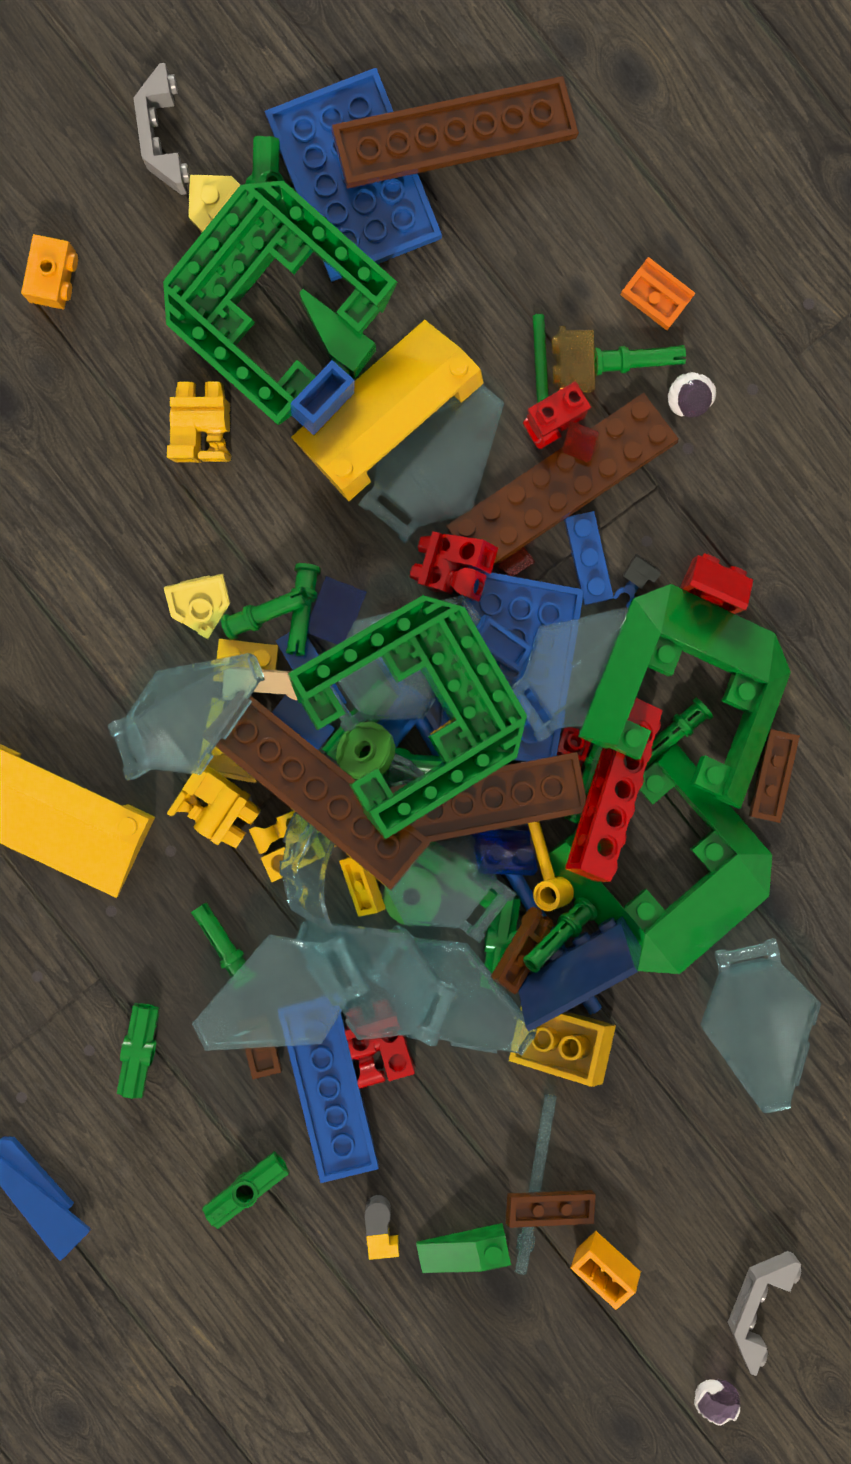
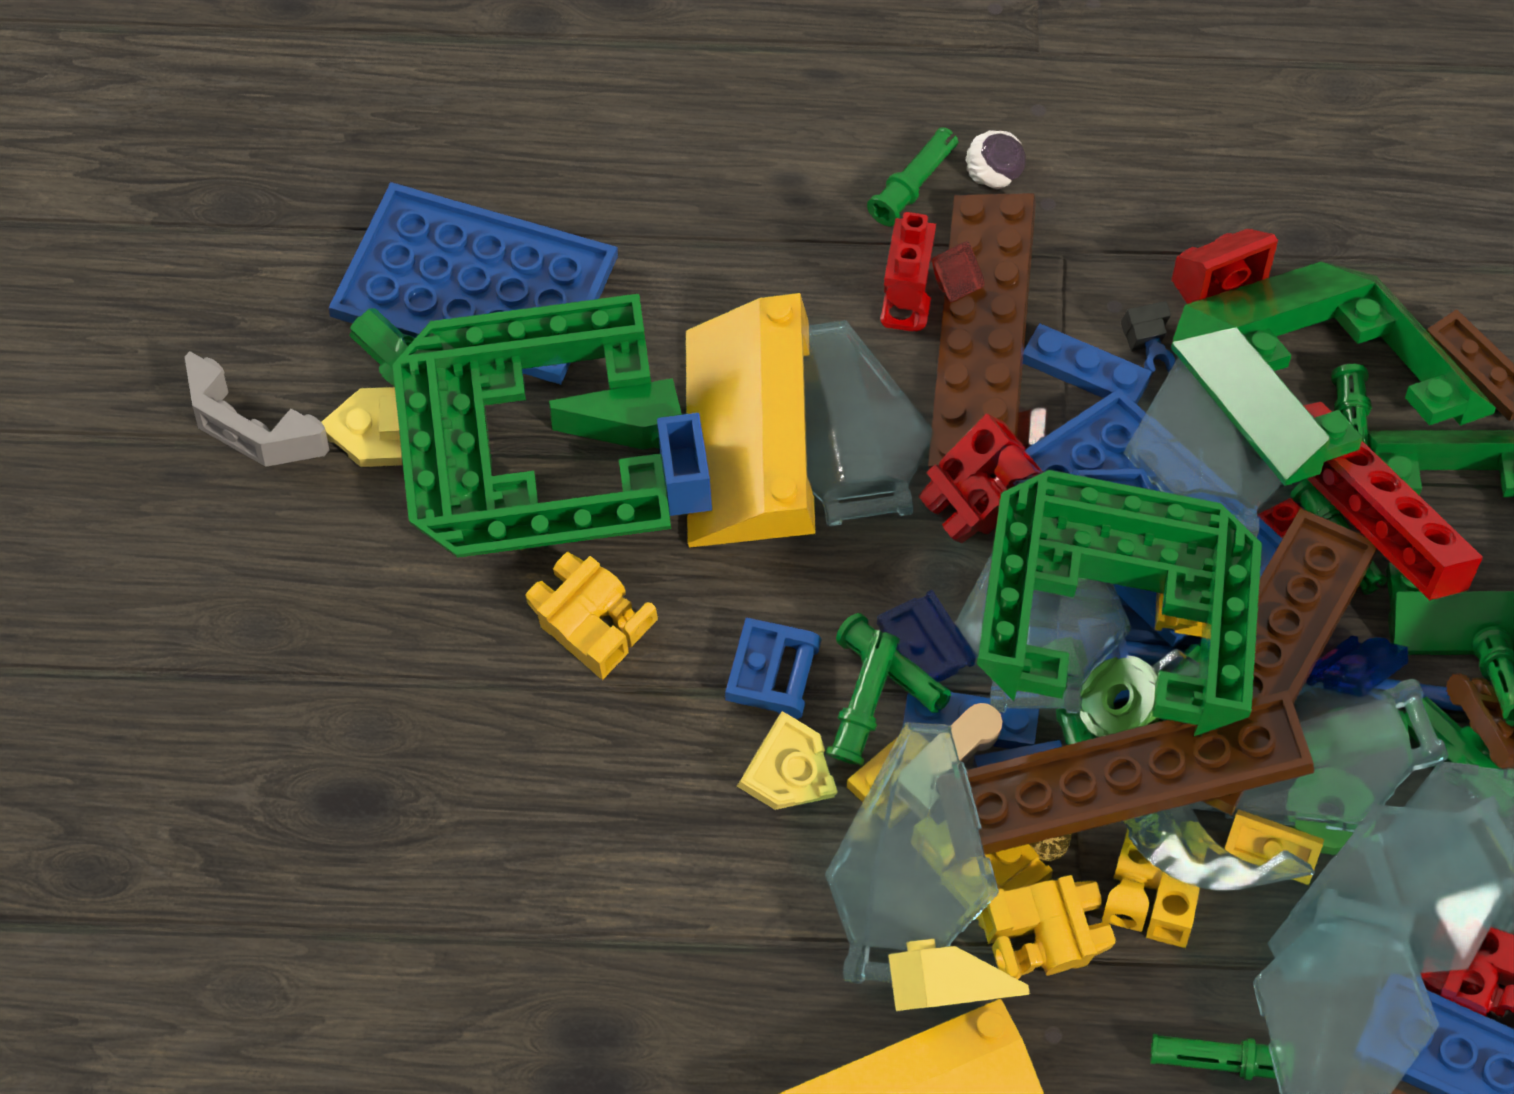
camera: 55 degrees left, 30 degrees down
light orange brick [21,234,78,310] -> none
reddish brown plate [331,76,579,188] -> none
yellow piece [528,821,574,911] -> none
green bar [533,314,549,403] -> none
clear yellow bracket [552,326,595,392] -> none
orange plate [620,257,695,331] -> none
none -> blue plate [725,617,822,719]
none -> light yellow slope [889,939,1029,1011]

